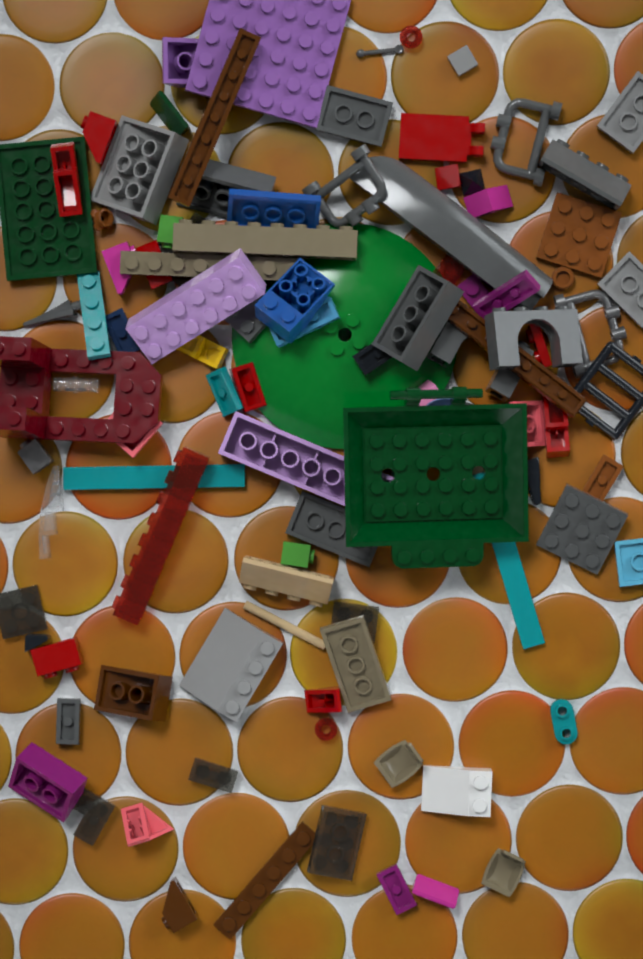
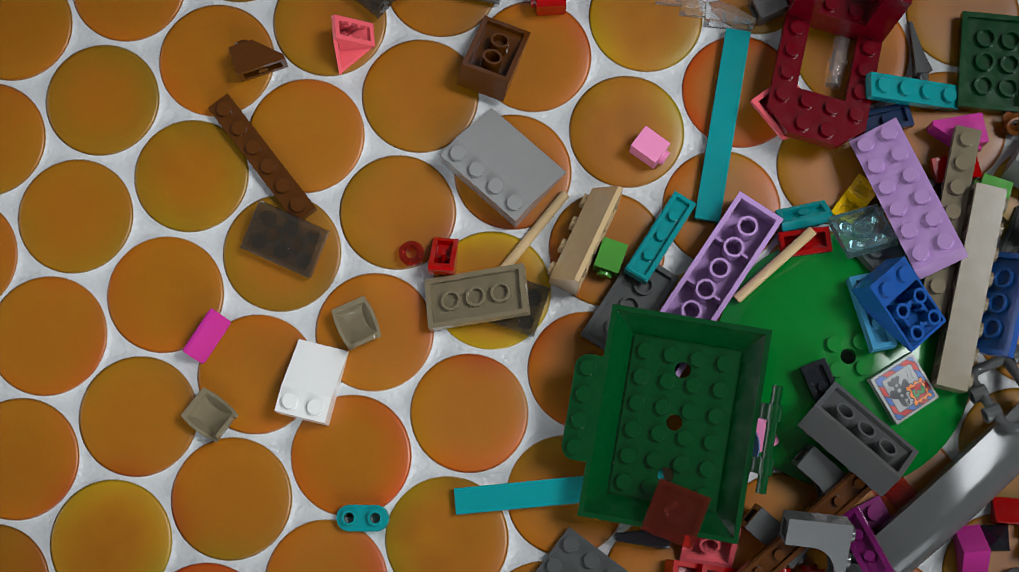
camera: 100 degrees right, 10 degrees down
clear red brick [111,446,210,625] -> none
clear smoke plate [188,757,239,793] -> none
magenta plate [376,863,417,915] -> none
none -> teal tile [624,191,696,285]
none -> bright pink brick [629,126,670,169]
none -> clear red plate [641,478,711,550]
none -> tan bar [733,227,816,303]
none -> clear light blue plate [828,204,898,259]
none -> tile [867,352,938,425]

